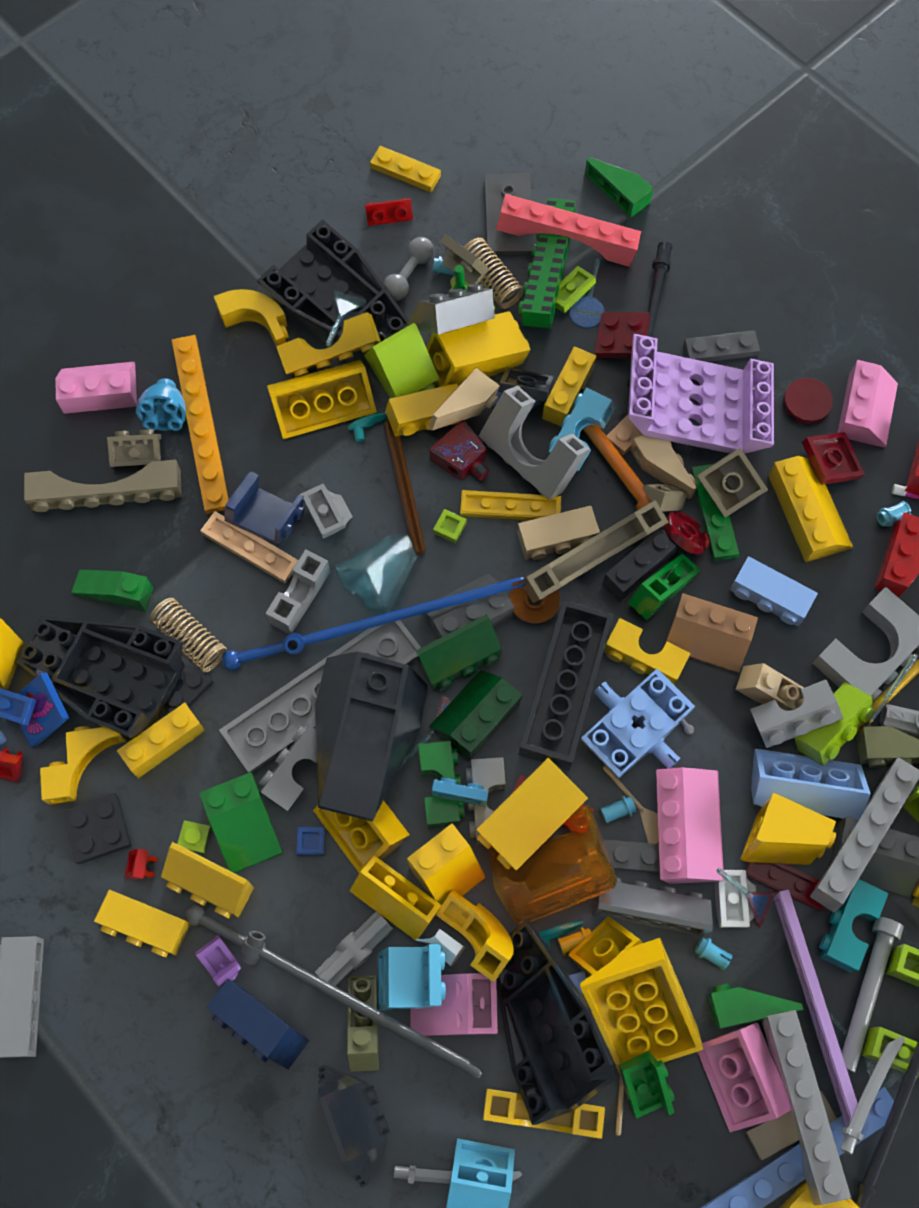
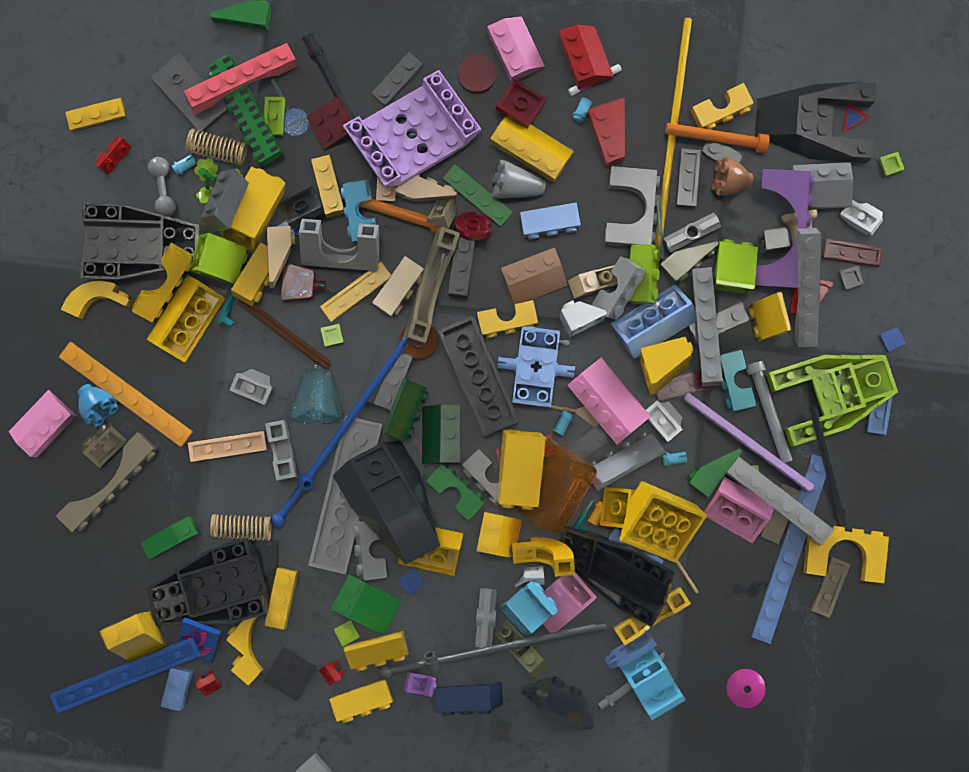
camera: 35 degrees left, 15 degrees up
dark blue panel [224,471,305,546] -> none
clear light blue piece [326,290,367,346] -> none
yellow brick [349,855,442,941] -> none
dark azure plate [432,778,489,807] -> none
dark tan bracket [439,234,489,284] -> none
green bracket [618,1051,675,1119] -> none
green slope [628,554,701,620] -> none
dark tan slope [697,448,768,518] -> none
clear light blue piece [716,868,776,929] -> none
light grey sword [840,1037,905,1155] -> none
none -> light grey cone [492,160,546,199]
none -> white slope [559,301,607,338]
none -> medium blue hinge [605,630,657,669]

